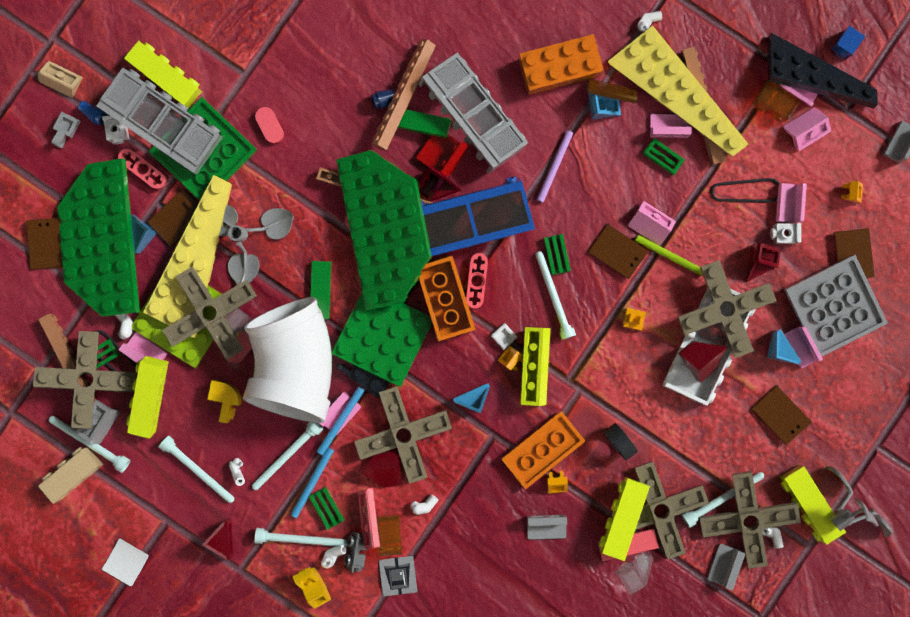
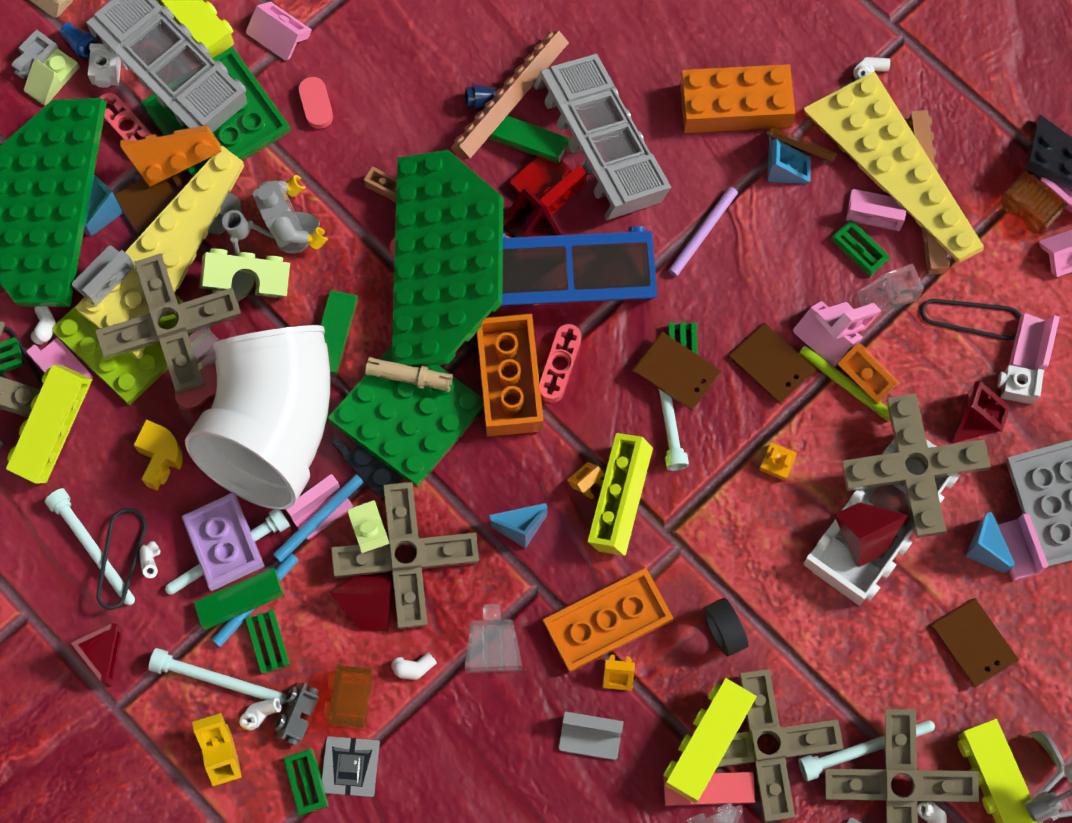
camera: 10 degrees right, 15 degrees down
coral tile [358,488,380,549] -> none
white tile [491,323,517,350] -> none
none -> yellowish green slope [24,49,80,106]
none -> light grey panel [72,245,135,306]
none -> black piece [96,508,147,610]
none -> orange wing [120,125,222,186]
none -> lavender tile [182,492,265,591]
none -> green tile [194,567,285,630]
none -> yellowish green arch [199,249,290,299]
none -> bright pink panel [246,1,312,61]
none -> light grey torso [252,175,328,249]
none -> green tile [283,749,329,816]
none -> yellowish green slope [347,501,390,553]
none -> tan pin [365,357,453,392]
none -> clear torso [465,604,522,673]
none -> reddish brown container [632,332,721,411]
none -> bright pink panel [815,302,881,340]
none -> orange panel [837,343,902,403]
none -> clear slope [856,264,924,314]

